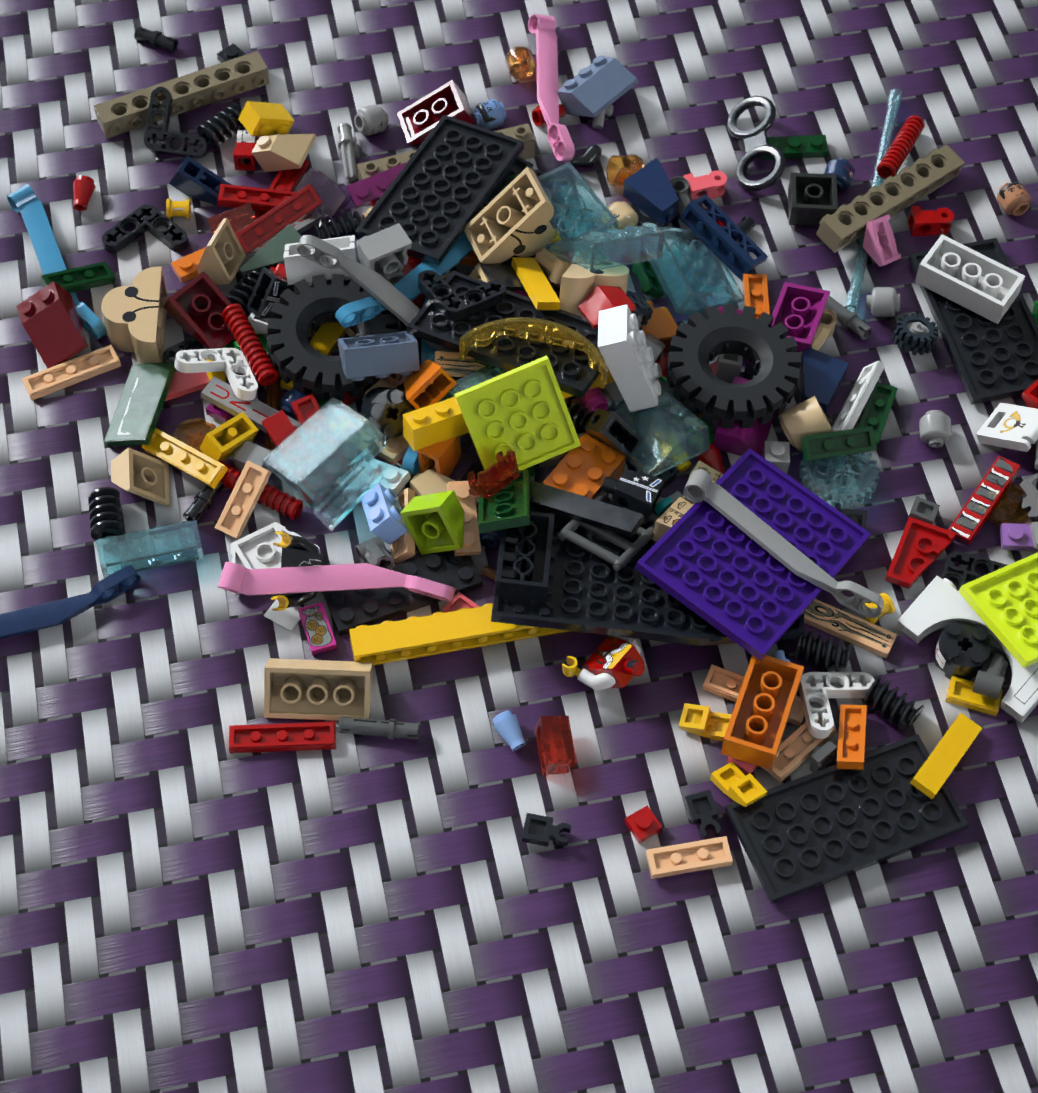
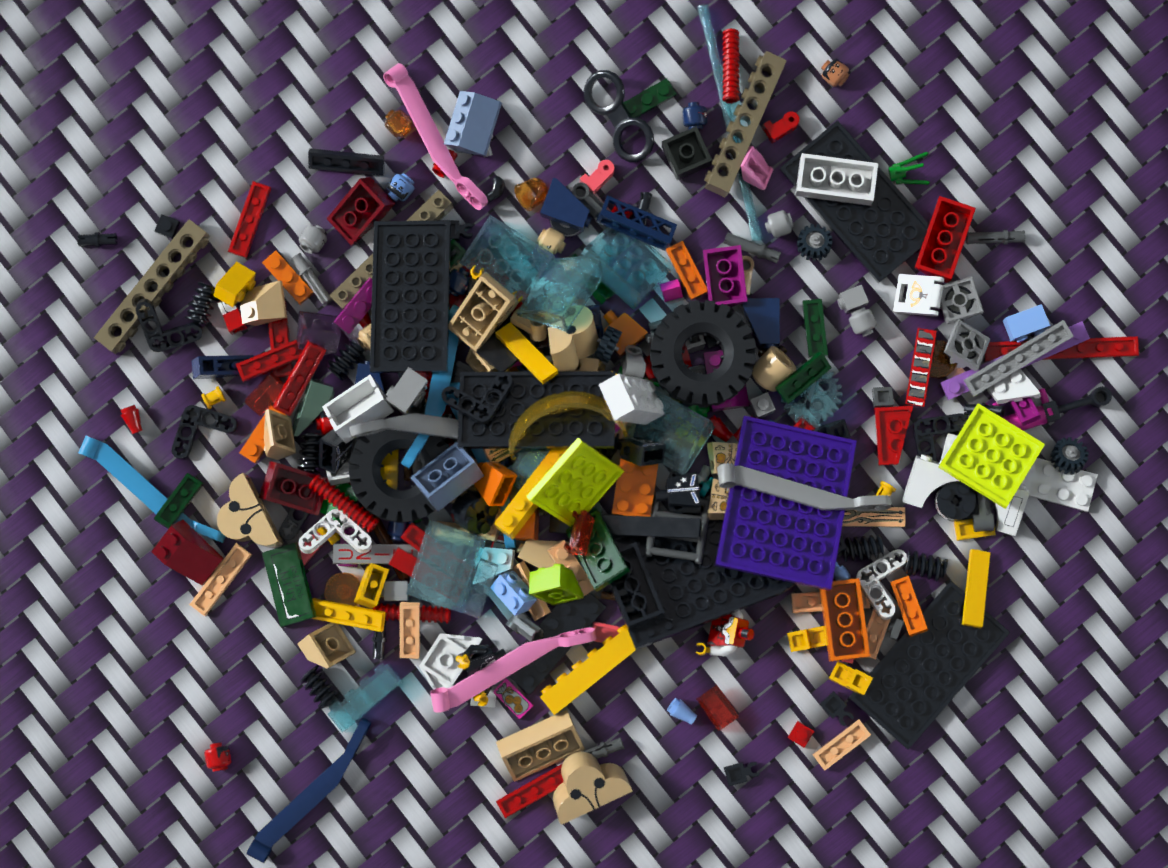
camera: 15 degrees left, 25 degrees up
slope [578,286,636,329] -> none
white tile [832,361,885,432] -> none
none -> red tile [228,181,272,259]
none -> orange plate [262,250,314,305]
none -> black plate [308,148,384,176]
none -> tan brick [553,752,633,825]
none -> light grey brick [837,284,869,313]

